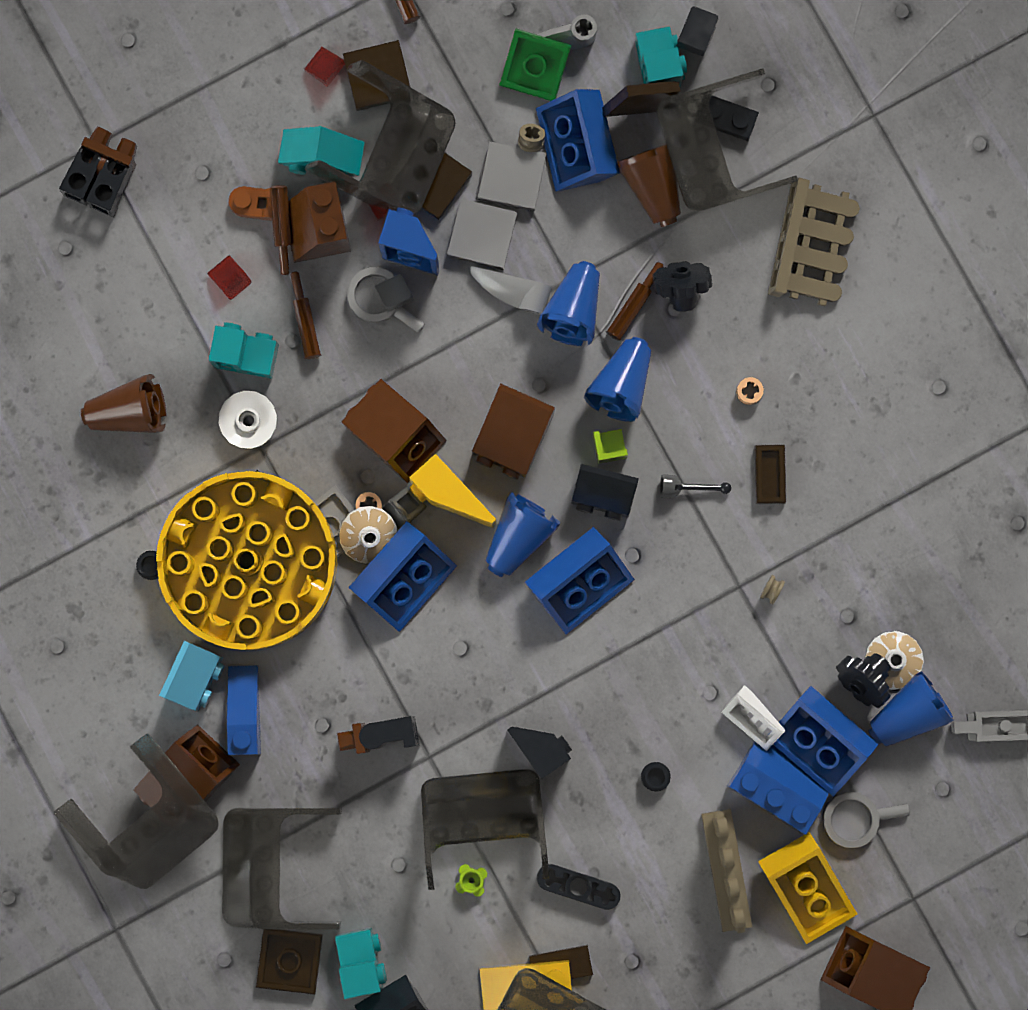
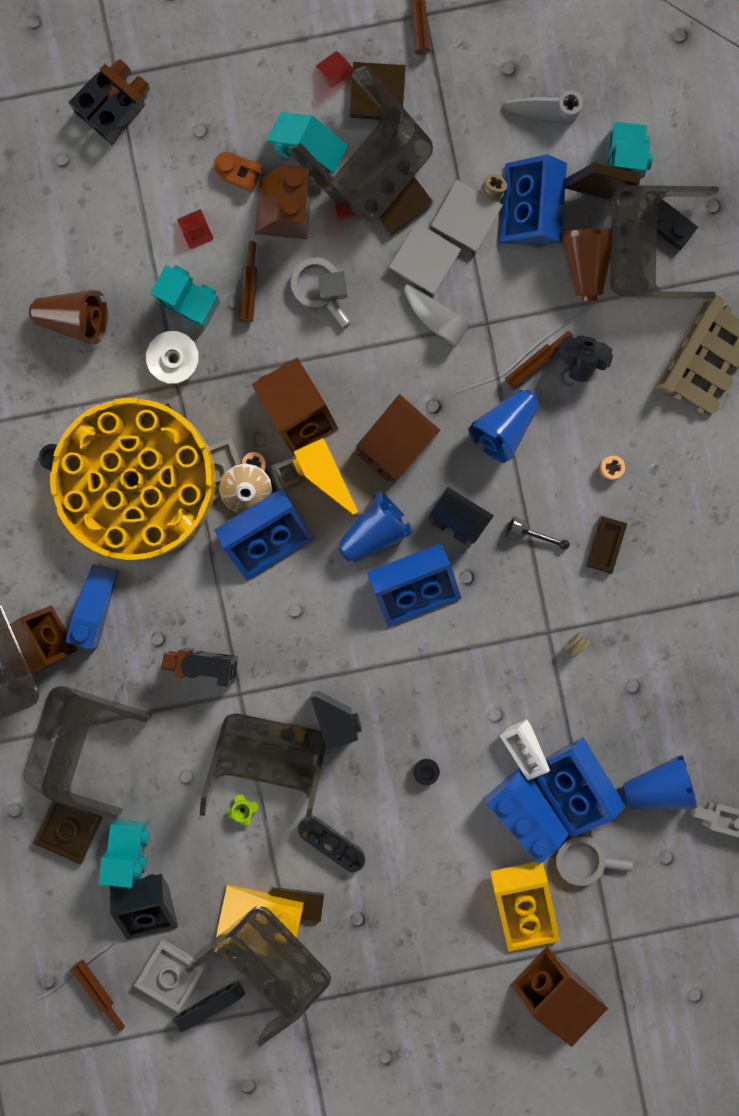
camera: 20 degrees right, 5 degrees up
medium azure slope [159,641,225,711] -> none
reddish brown axle [270,185,292,275] -> none
blue slope [378,207,440,276] -> none
green tile [499,28,572,101] -> none
blue cone [537,261,600,346] -> none
lime panel [592,429,628,464] -> none
black slope [676,6,718,56] -> none
dark tan fence [701,809,752,933] -> none
black plant [836,653,891,708] -> none
tan dish [865,631,924,690] -> none

